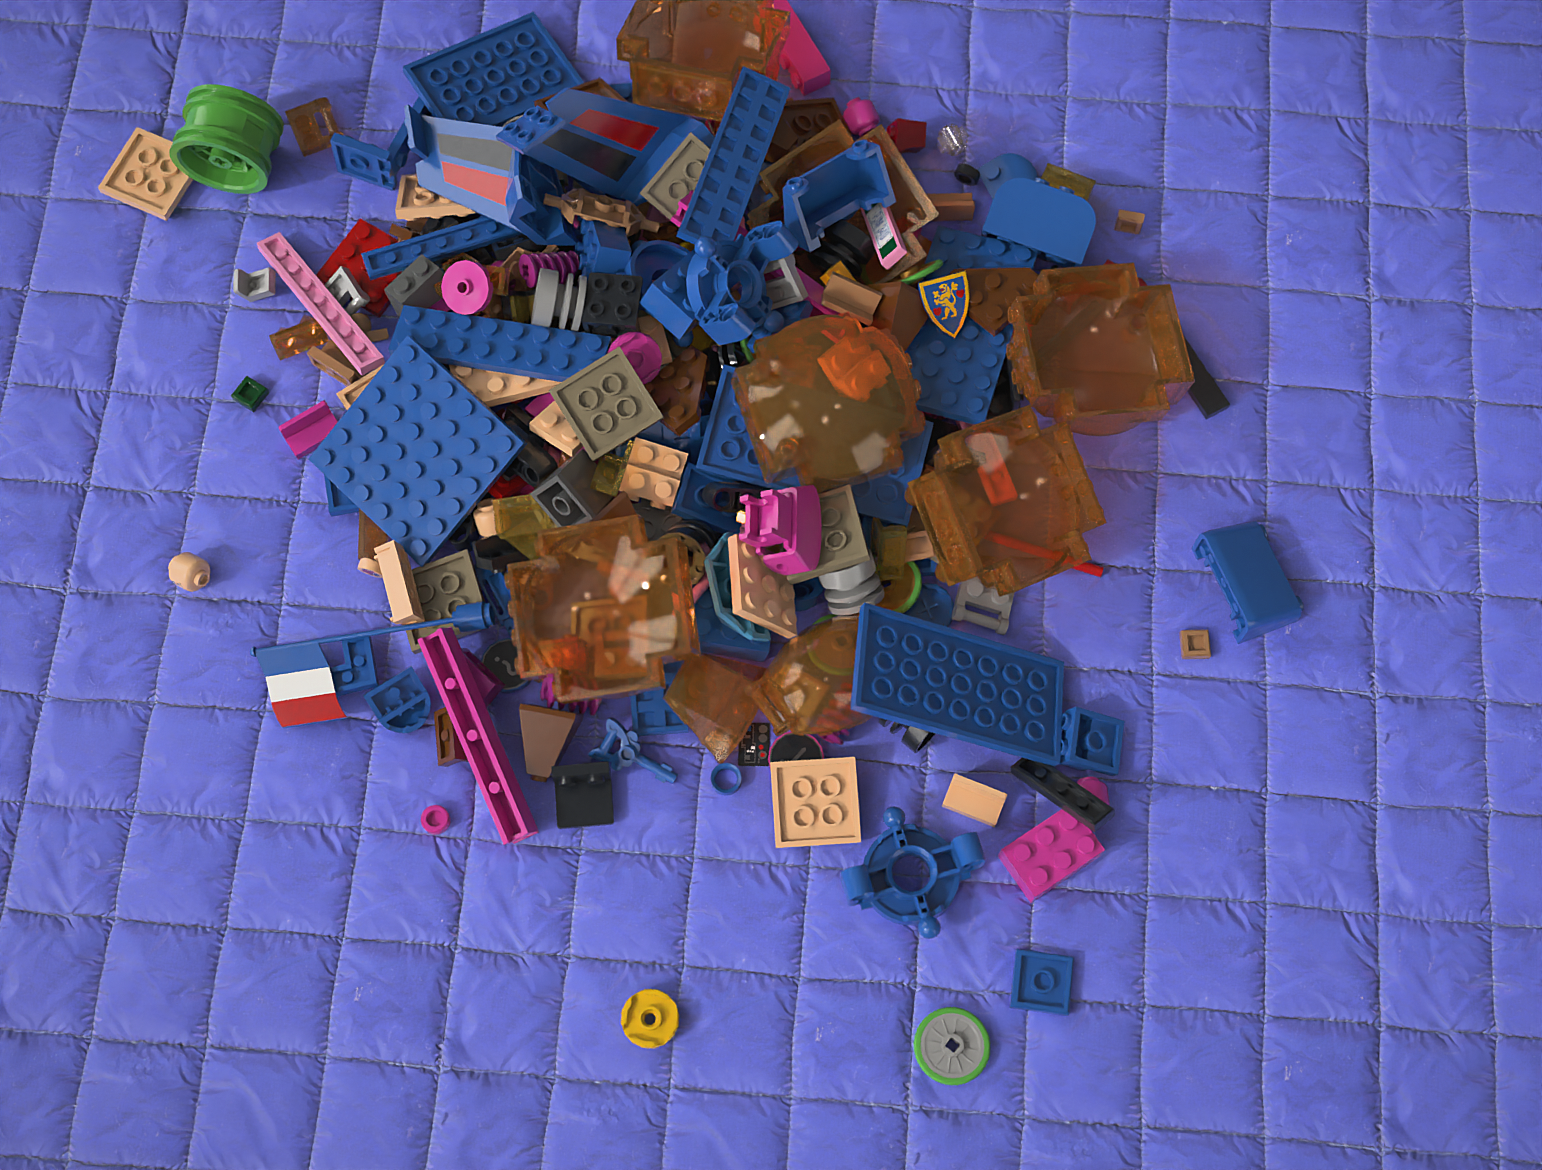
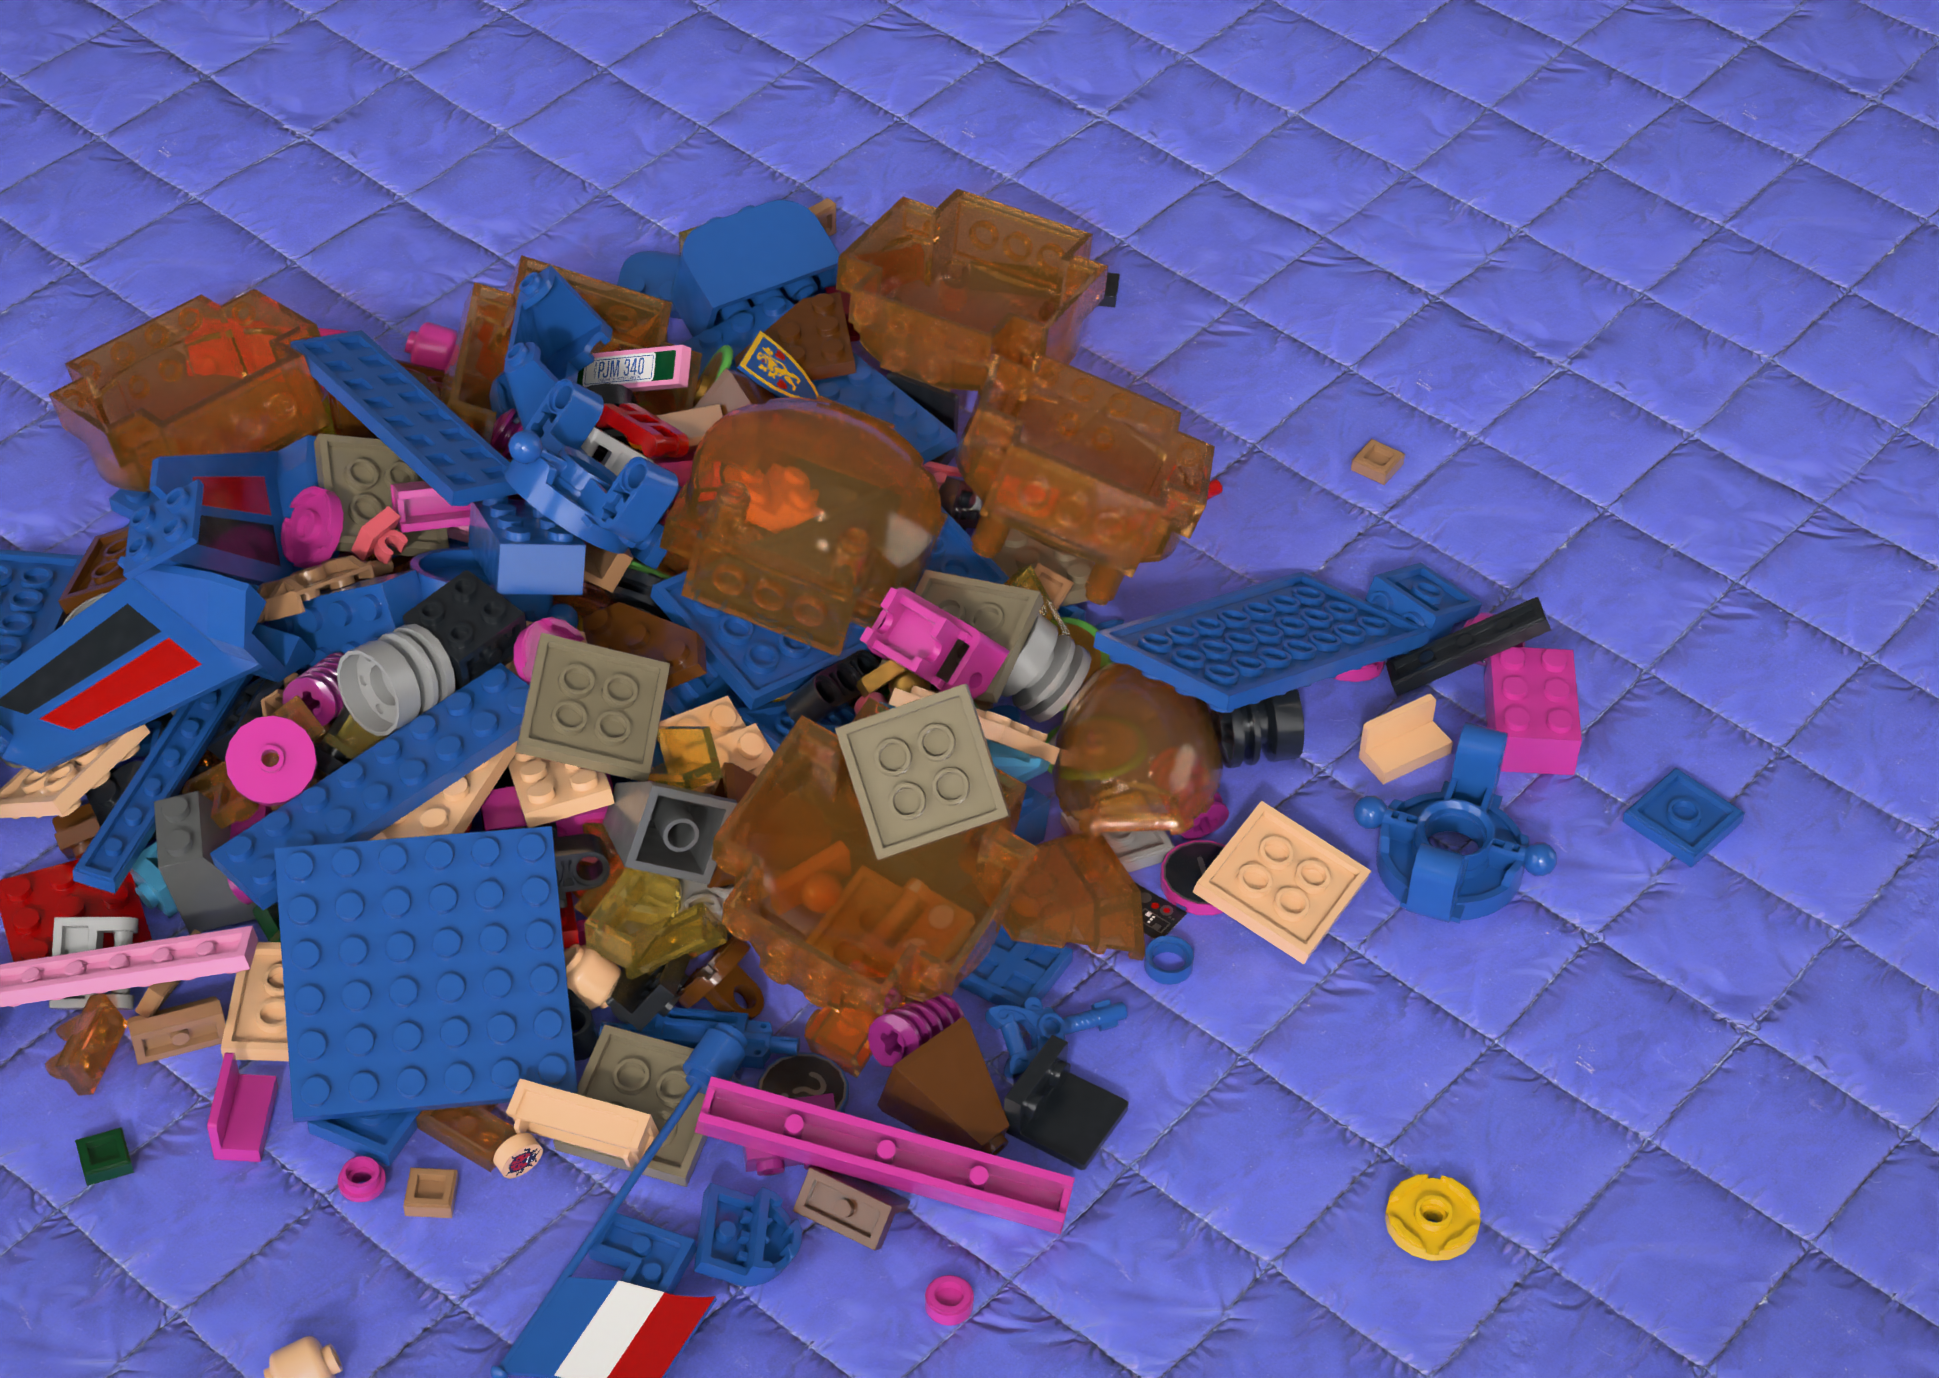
camera: 55 degrees left, 25 degrees down
light grey wheel [914,1007,990,1085] -> none
light grey plate [952,573,1015,635] -> none
blue windscreen [1191,521,1304,644] -> none
none -> dark pink tile [281,486,344,569]
none -> dark pink plate [338,1156,386,1202]
none -> coral tile [351,506,408,564]
none -> medium nougat tile [403,1167,459,1218]
none -> red plate [596,403,689,458]
none -> dark tan plate [835,684,1011,860]

